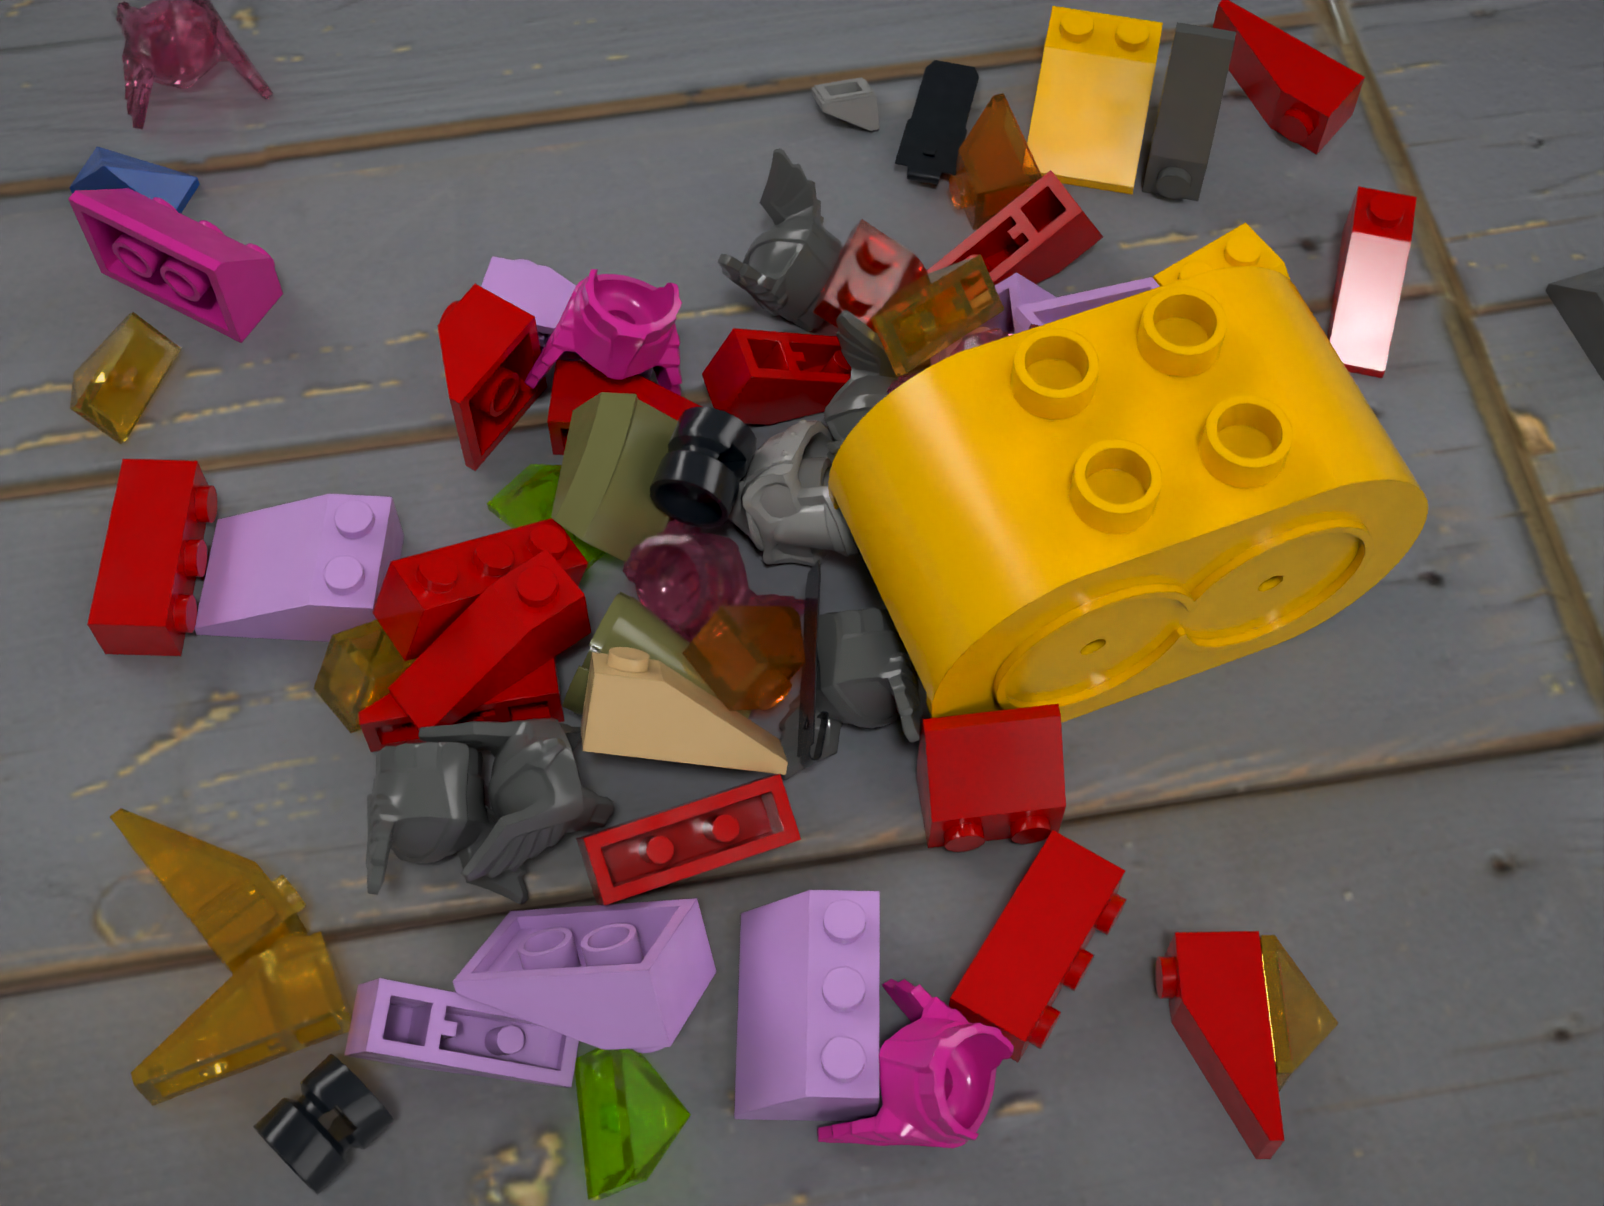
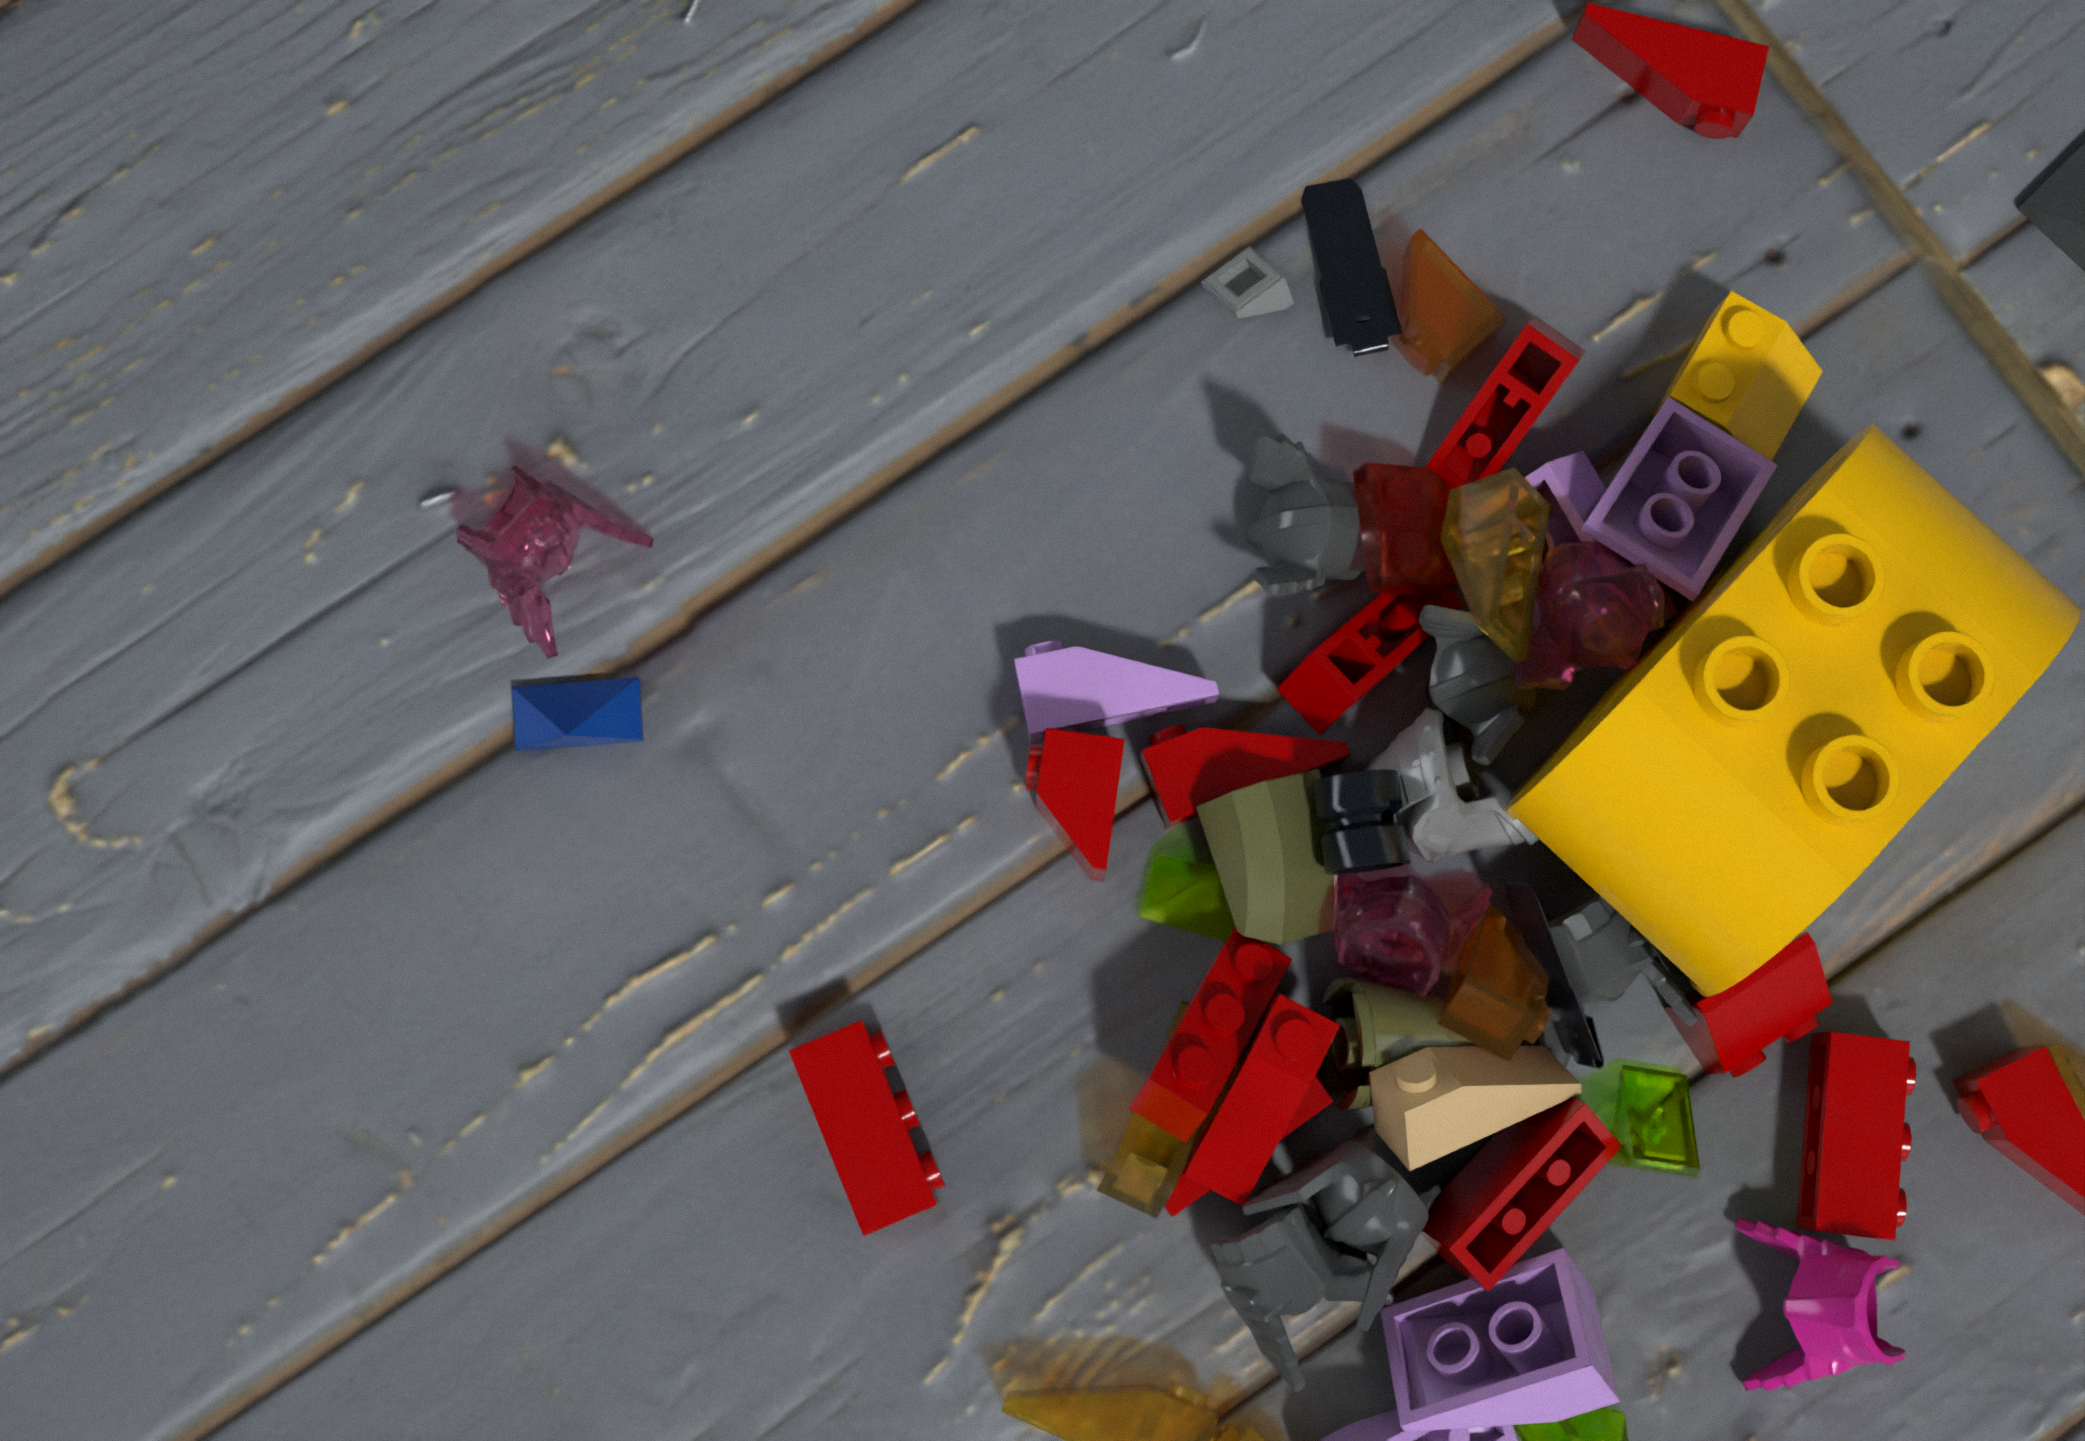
camera: 25 degrees left, 20 degrees up
dark pink slope [68,188,283,343] -> none
clear yellow slope [70,312,182,444] -> none
lavender slope [194,494,404,645] -> none
dark pink helmet [524,269,682,396] -> none
lavender slope [734,890,880,1122] -> none
yellow slope [1021,6,1163,194] -> none
dark grey slope [1142,22,1236,201] -> none
slope [1327,186,1417,378] -> none
none -> clear neon green slope [1609,1065,1700,1178]

